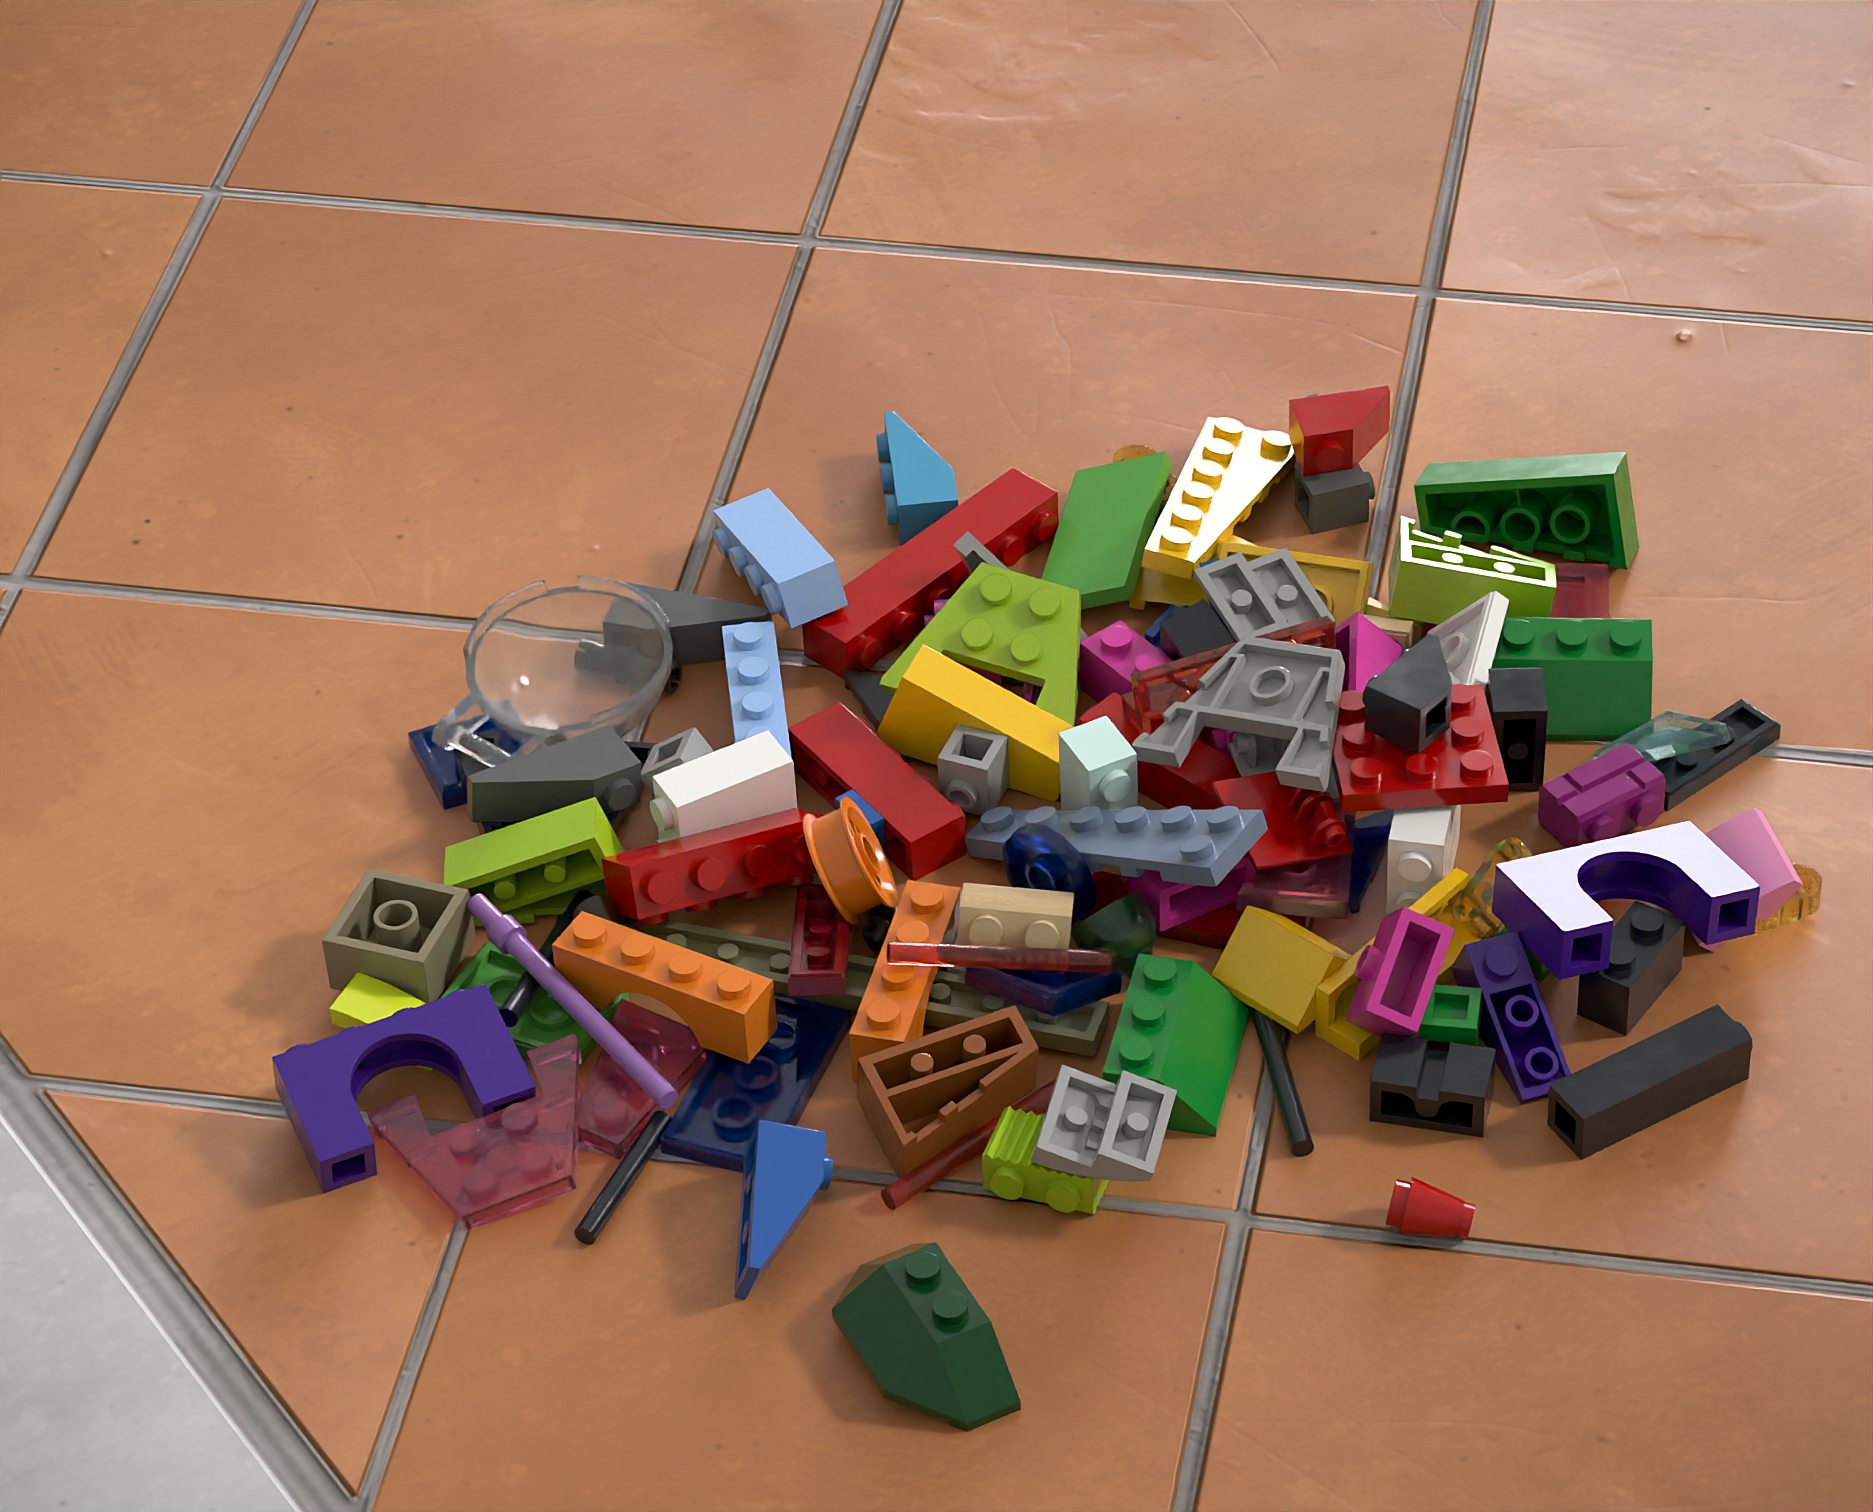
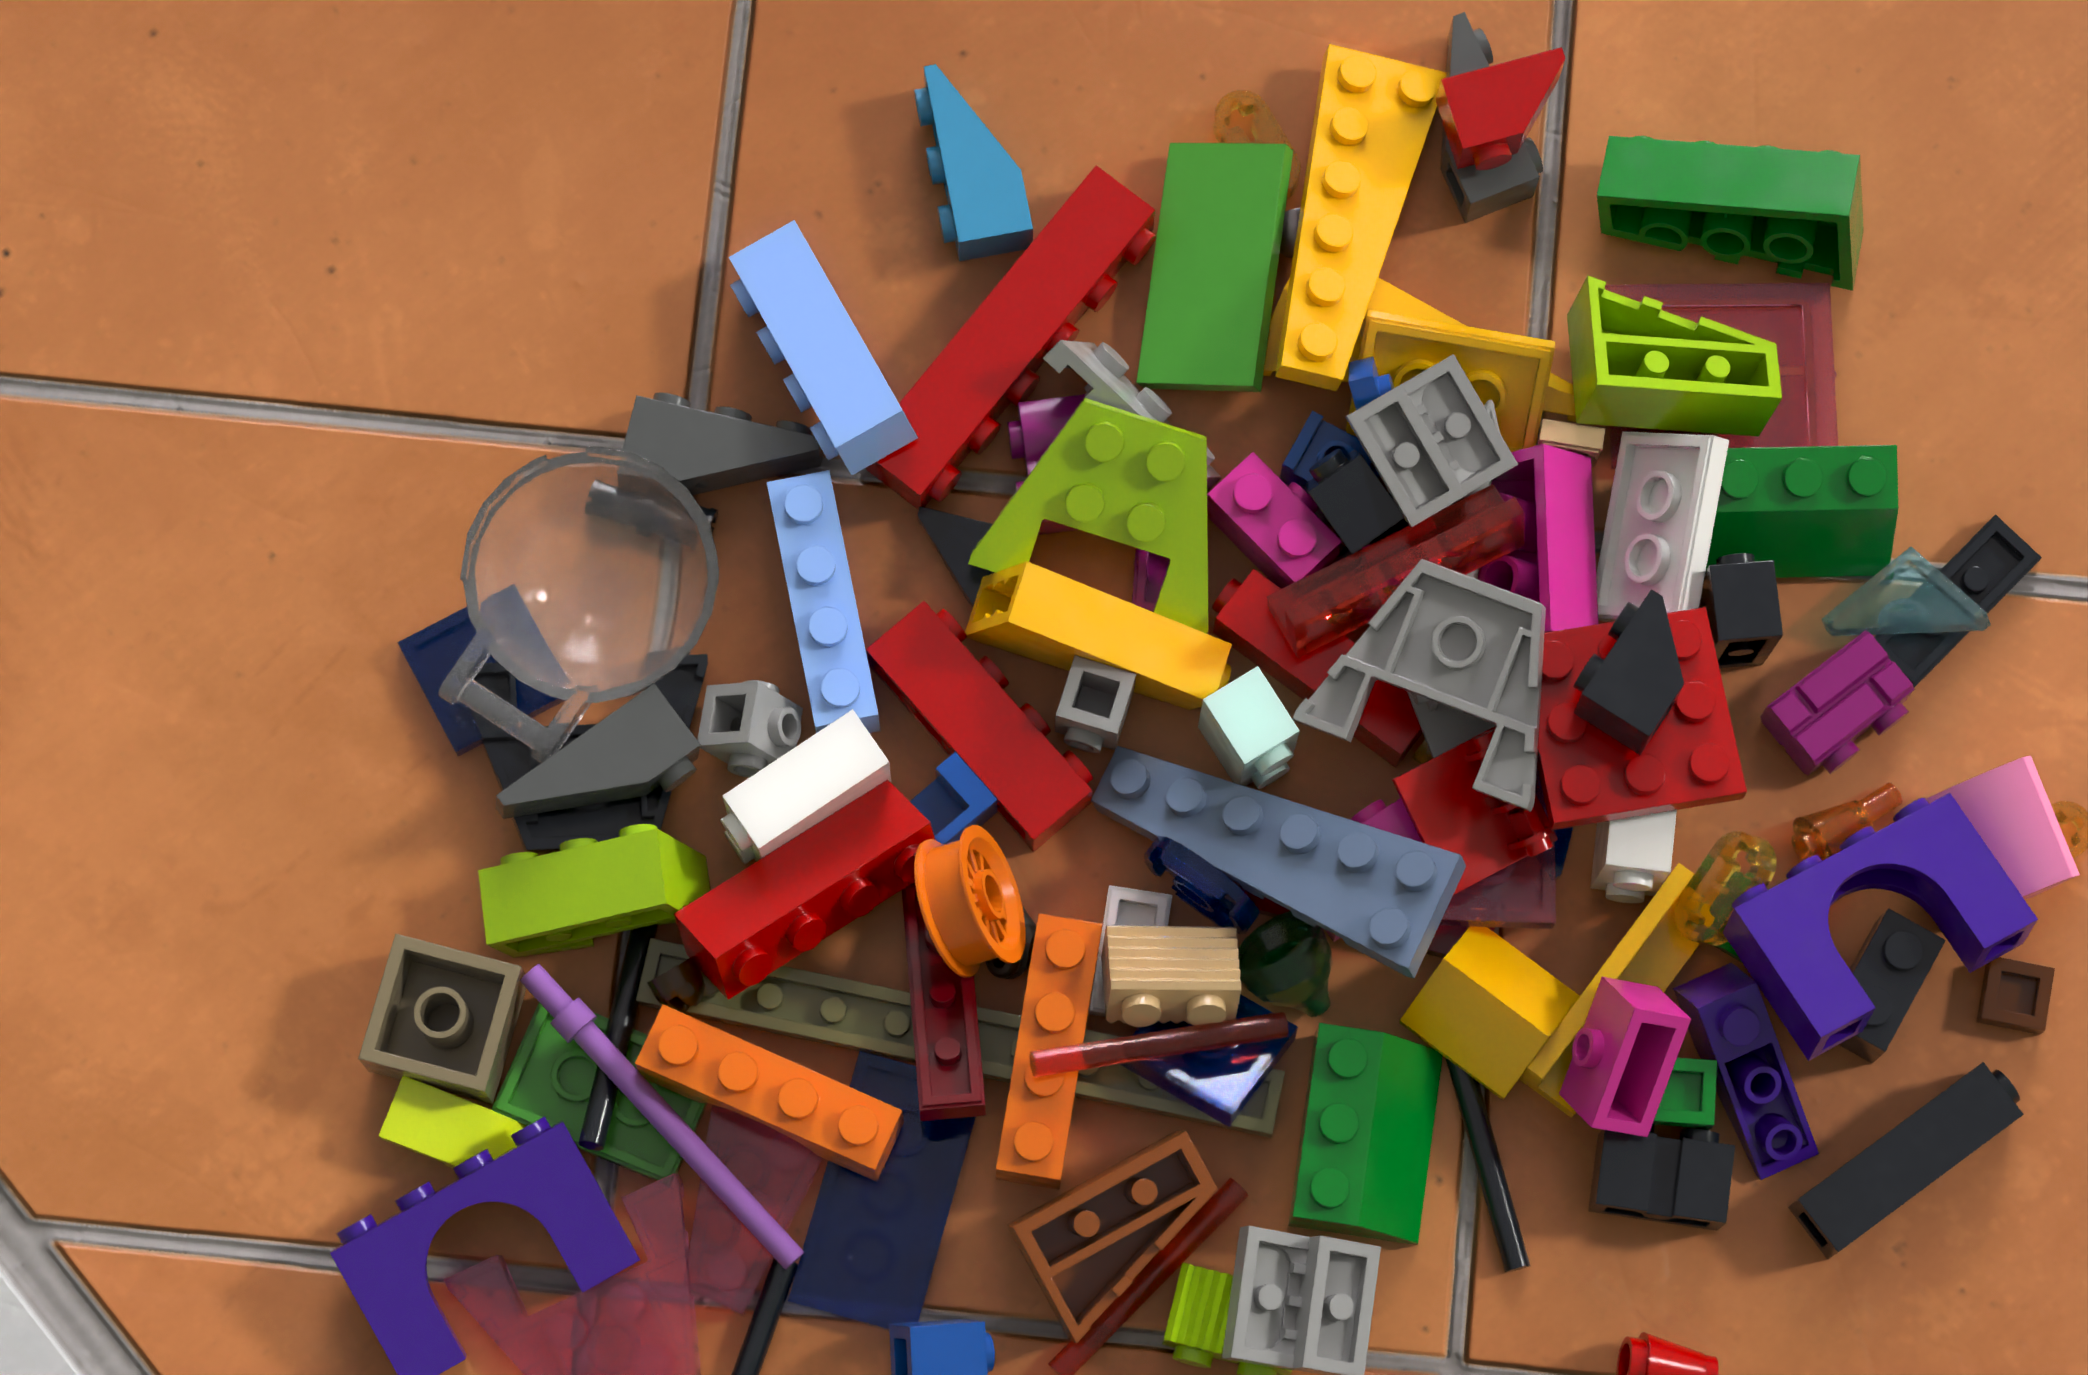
camera: 10 degrees left, 35 degrees up
none -> reddish brown tile [1976,957,2055,1035]

